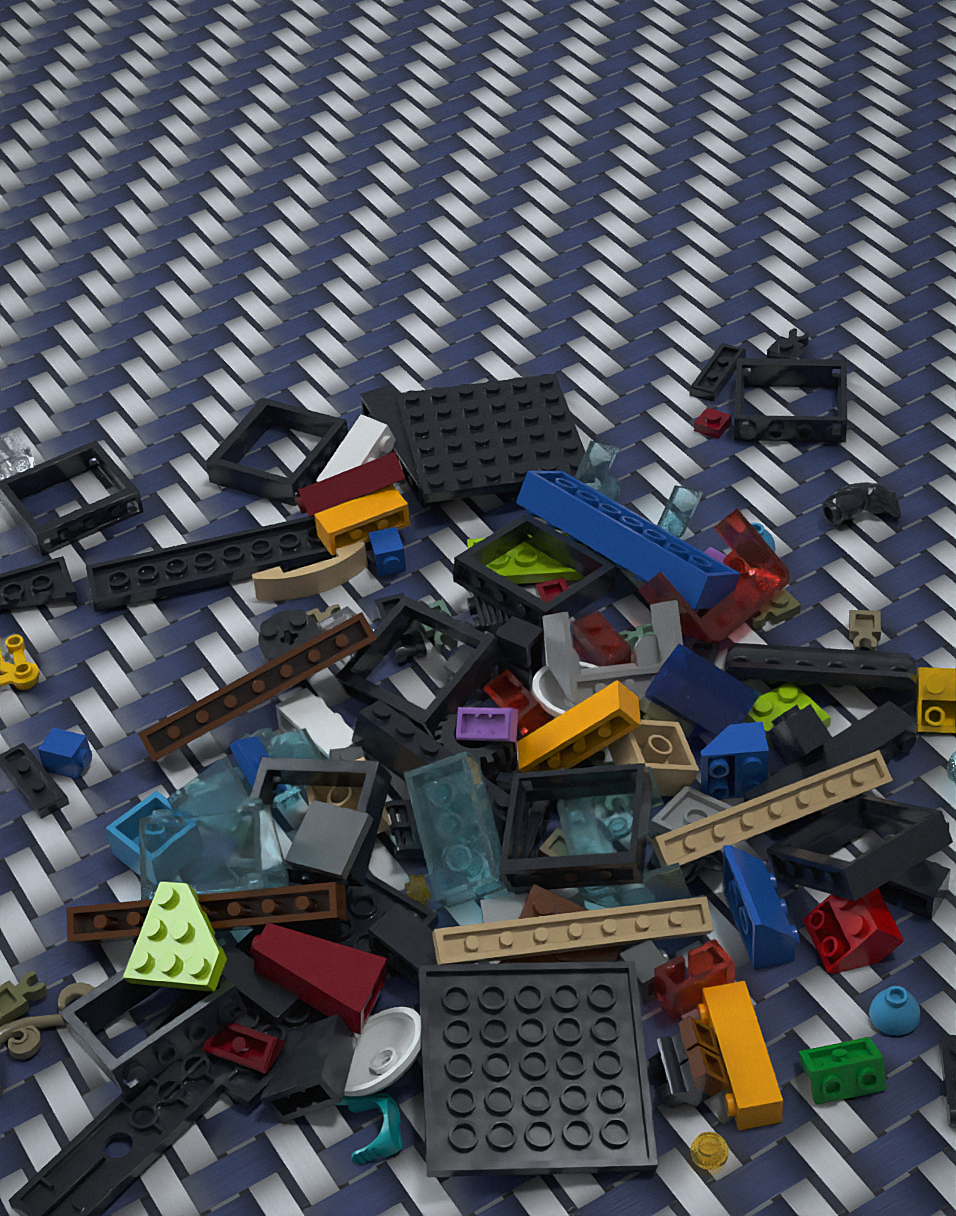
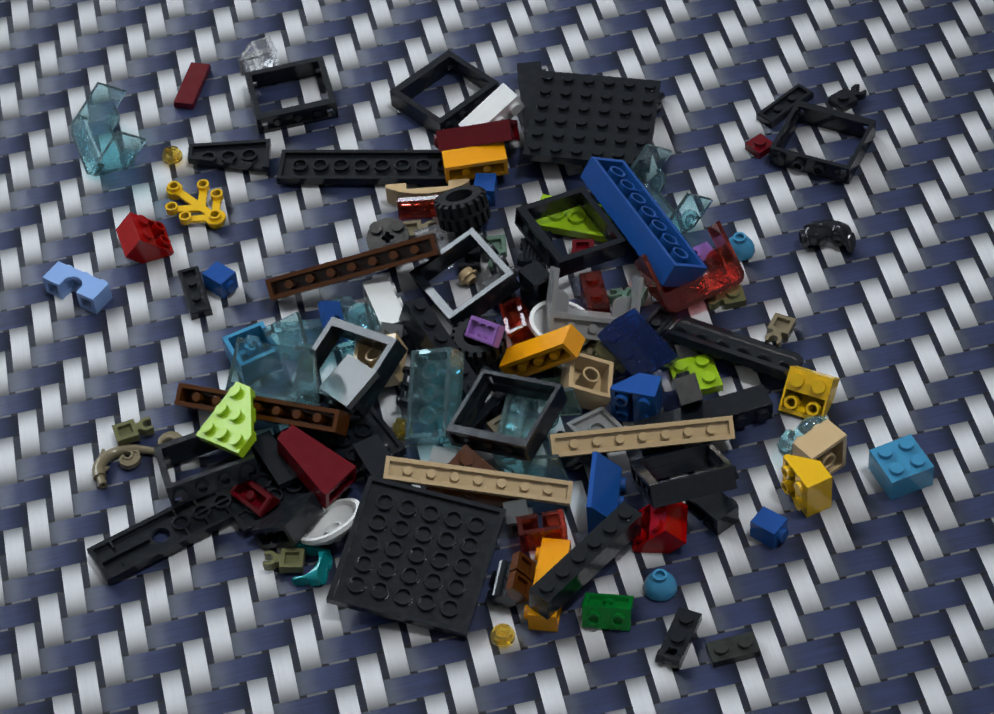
camera: 20 degrees right, 5 degrees up
none -> olive plate [263,548,306,573]
none -> clear red plate [397,195,439,219]
none -> black tyre [434,185,491,232]
none -> tan plate [457,266,477,286]
none -> black brick [529,502,642,620]

